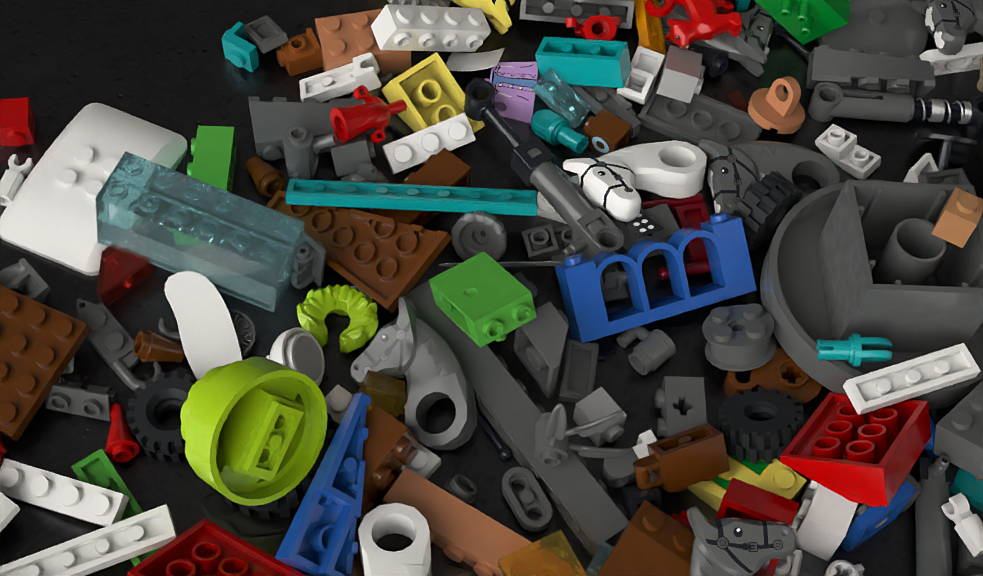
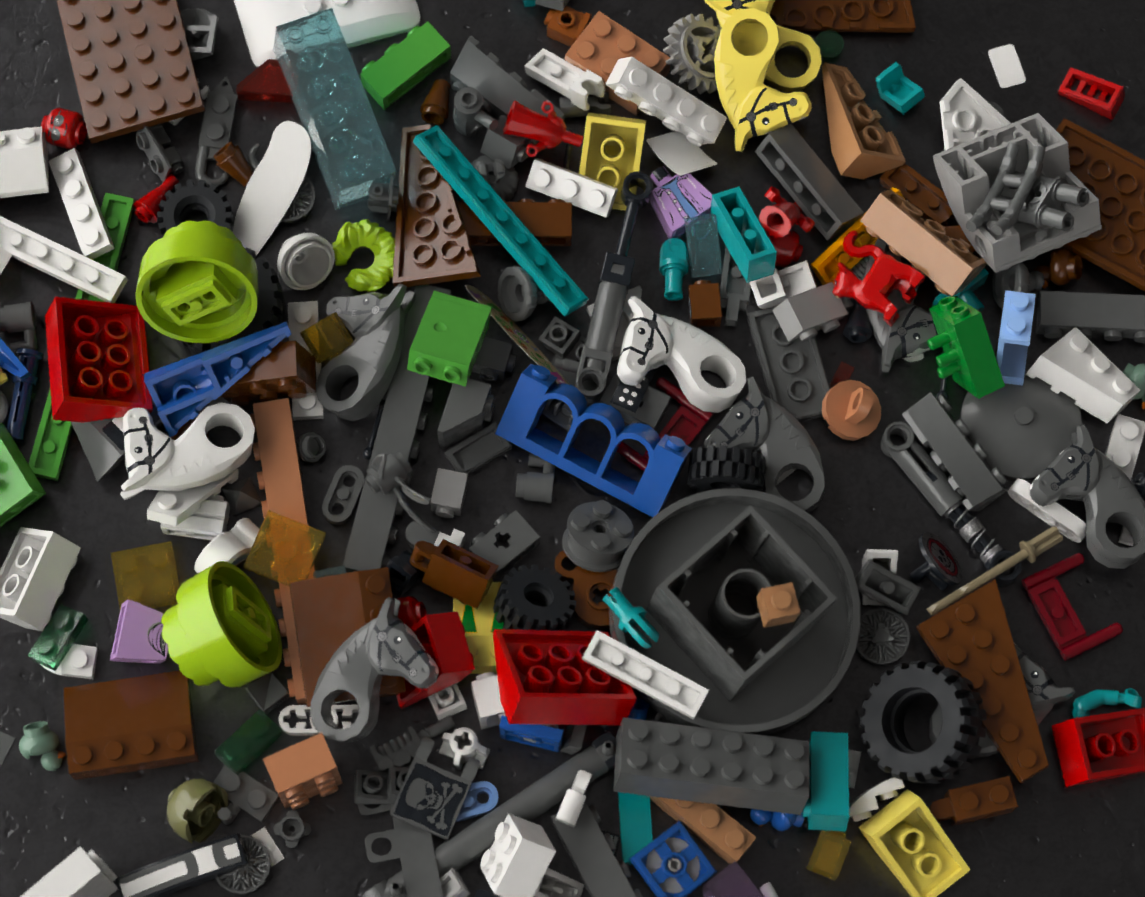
camera: 50 degrees right, 15 degrees up
white slope [815,124,881,180] -> none

